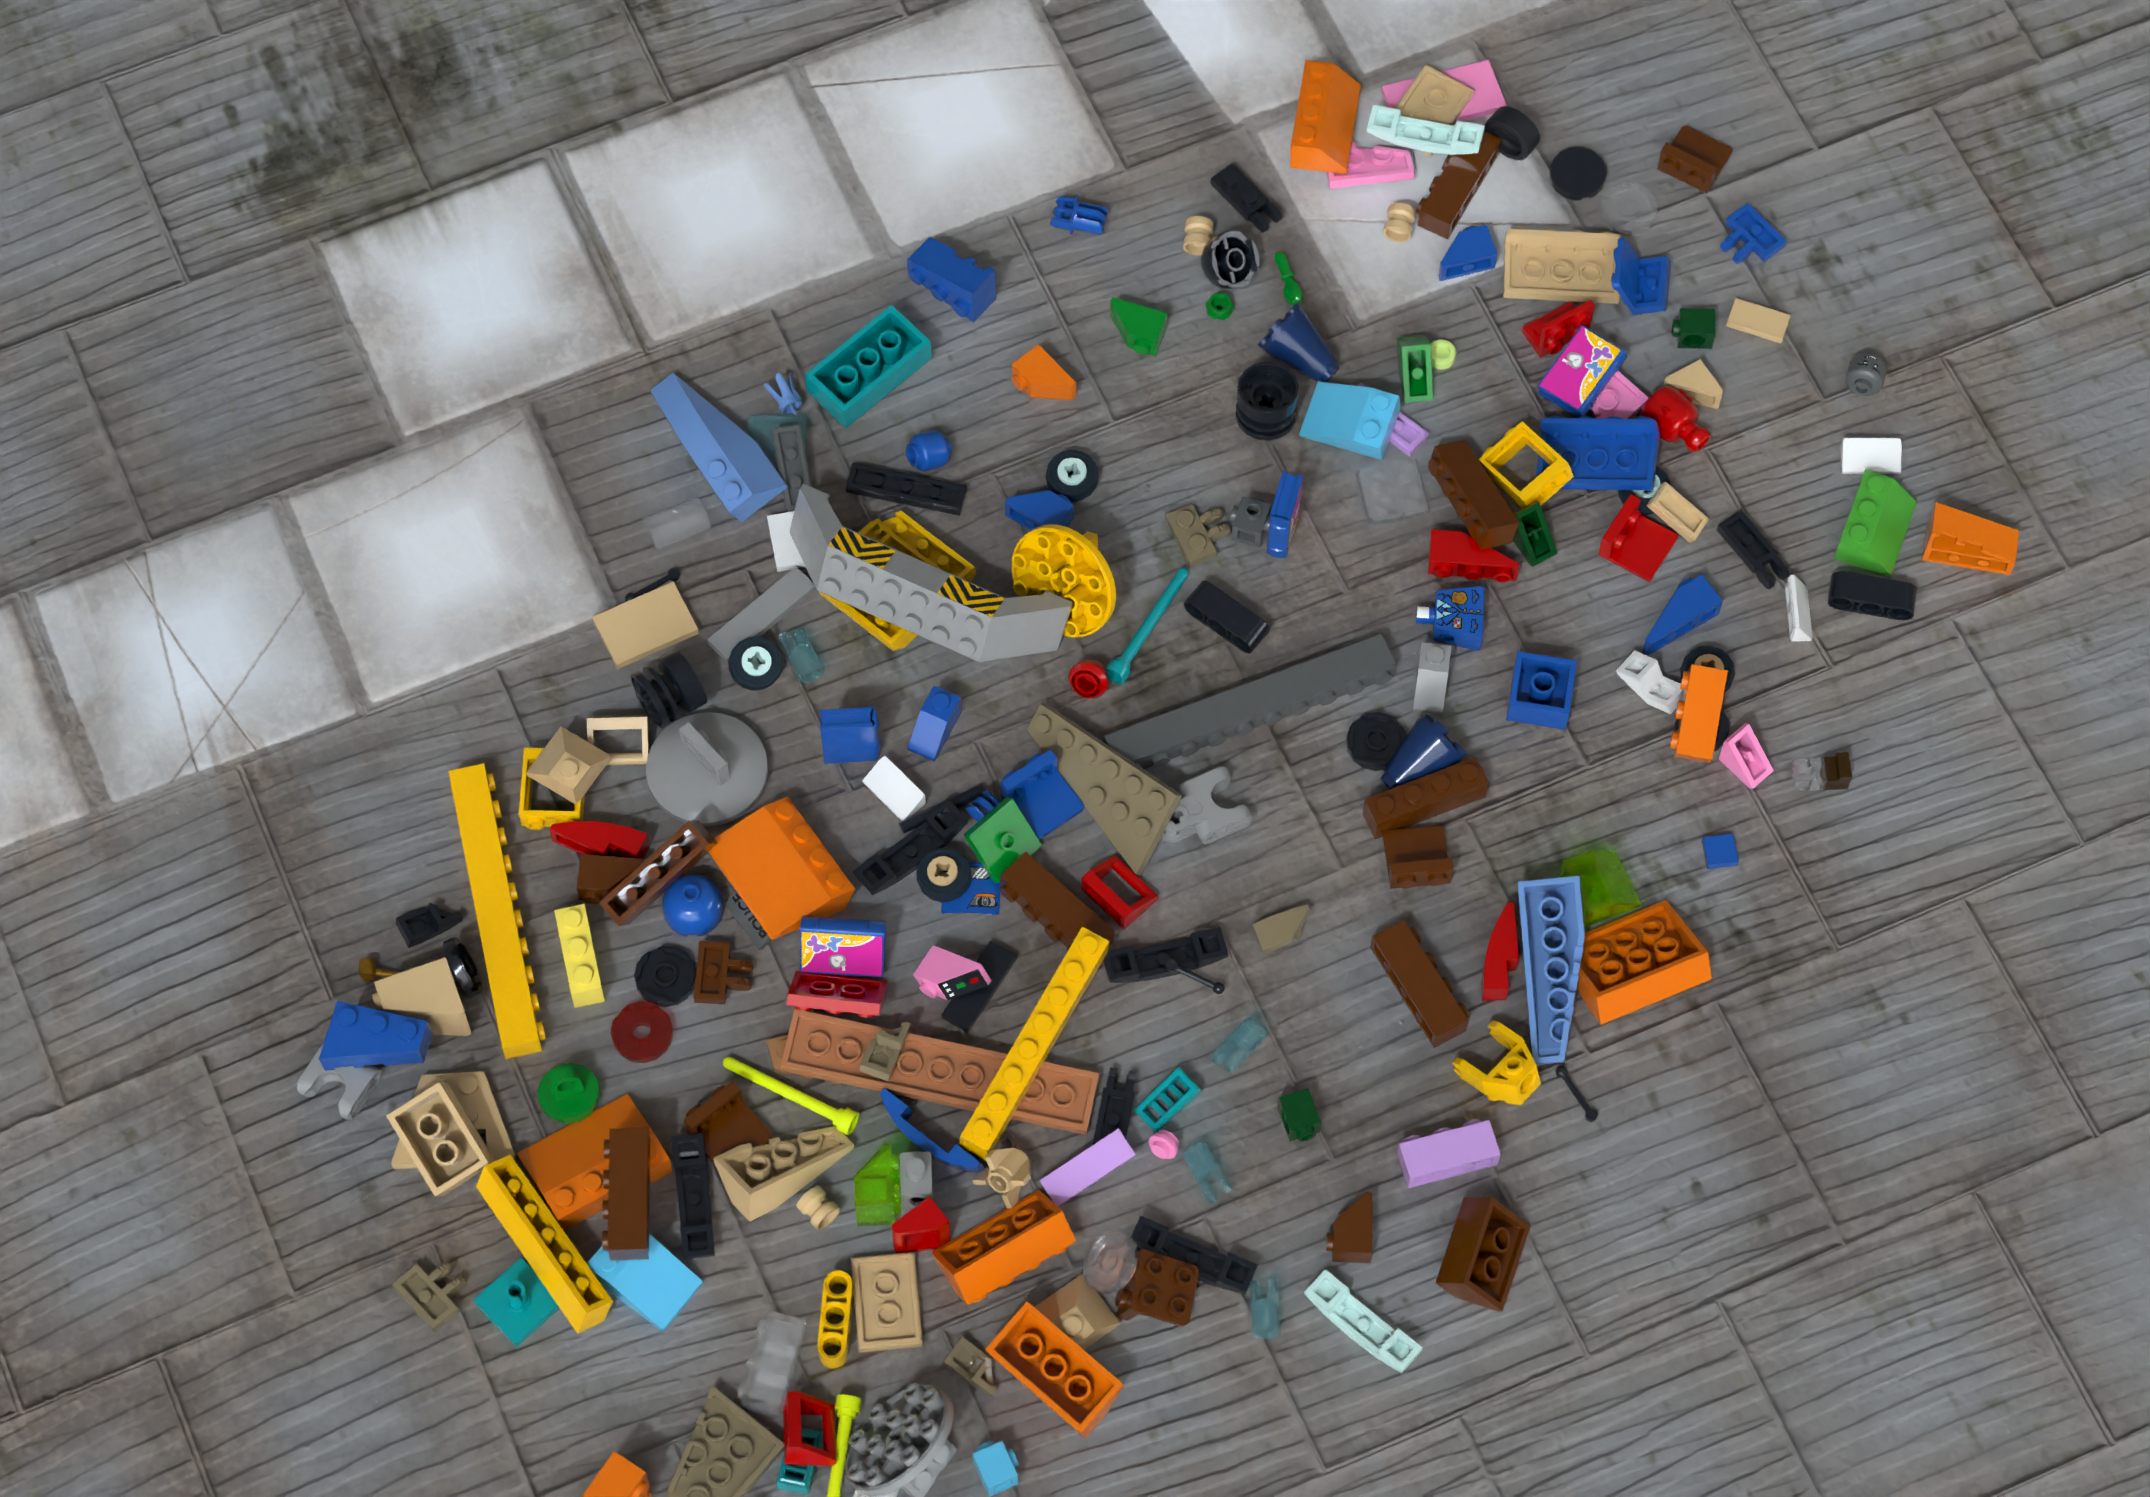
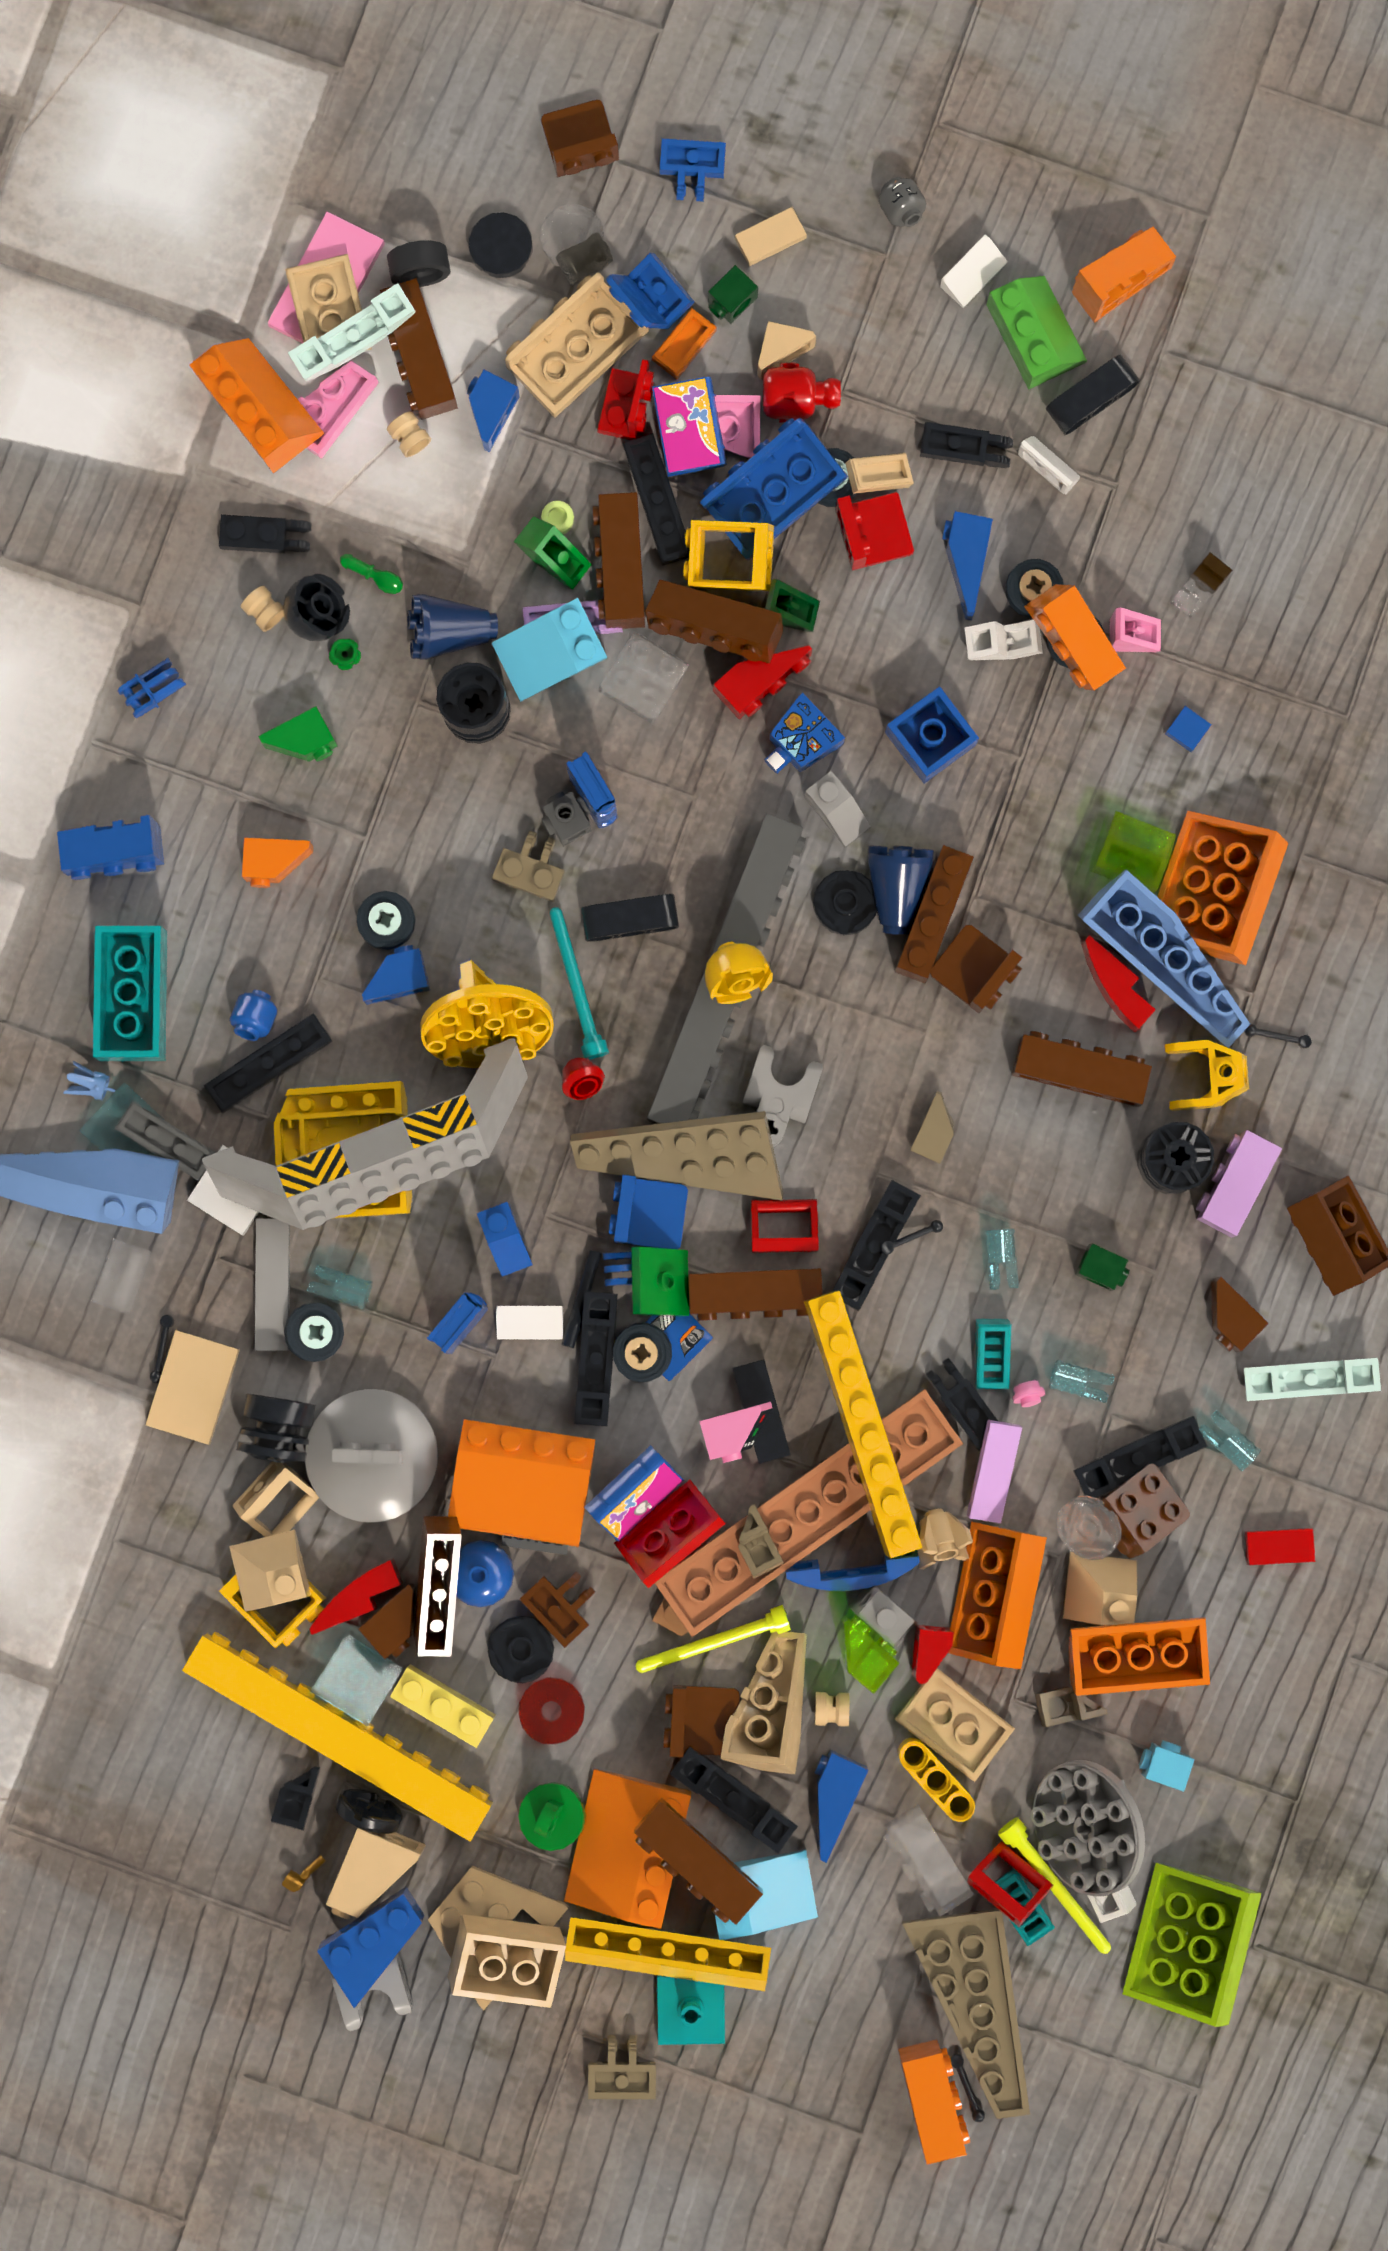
camera: 45 degrees left, 20 degrees up
none -> clear light blue tile [311,1634,404,1726]
none -> clear smoke bracket [555,232,613,286]
none -> reddish brown brick [593,492,645,629]
none -> black tile [622,433,690,566]
none -> orange tile [652,307,717,379]
none -> yellow cylinder [705,942,773,1004]
none -> blue slope [814,1750,869,1863]
none -> black wheel [1138,1122,1214,1194]
none -> red tile [1245,1528,1316,1565]

